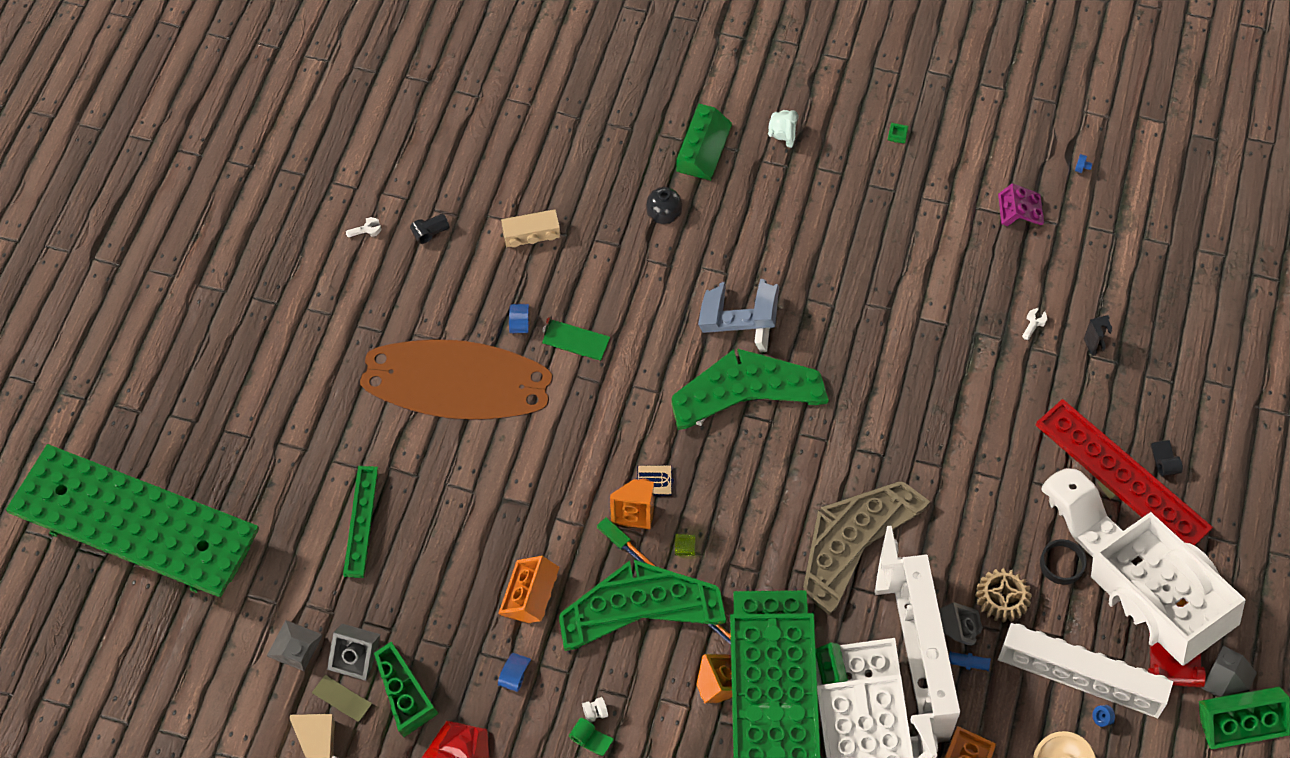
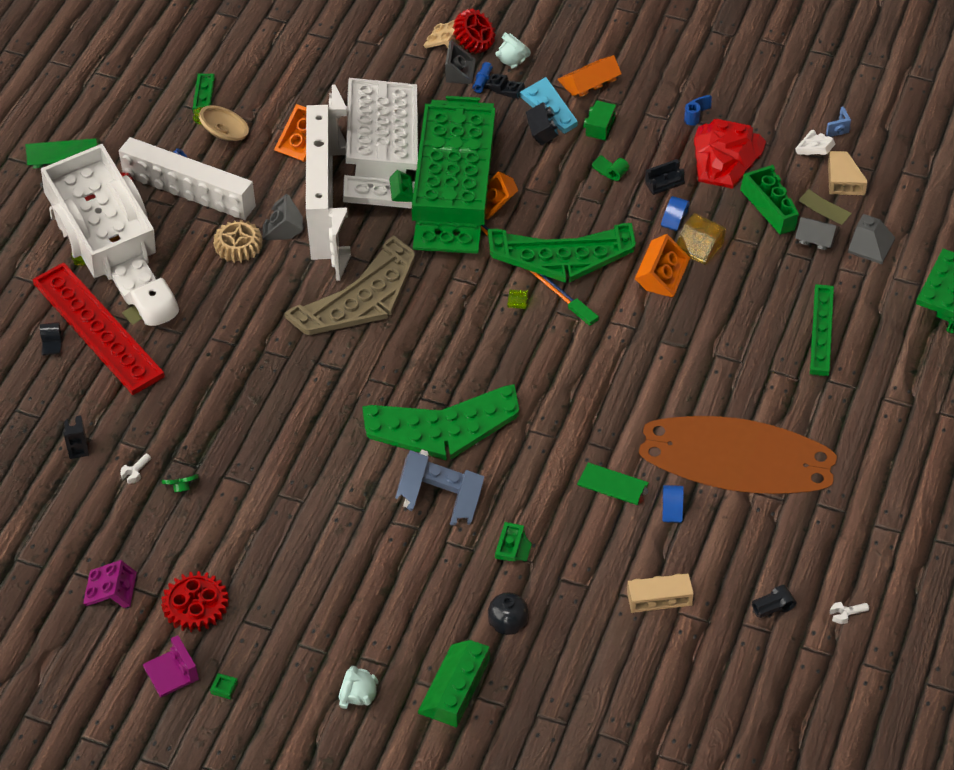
camera: 175 degrees left, 10 degrees down
white wheel [582,697,608,722] -> none
orange slope [610,479,654,529] -> none
piece [636,465,674,496] -> none
blue pin [949,651,991,671] -> none
black tyre [1040,539,1086,585] -> none
blue tile [1075,154,1093,173] -> none
none -> magenta bracket [143,635,199,697]
none -> green animal [161,473,199,493]
none -> red gear [161,571,229,632]
none -> green slope [495,522,532,561]
none -> black hinge [645,159,685,195]
none -> clear yellow slope [676,213,726,265]

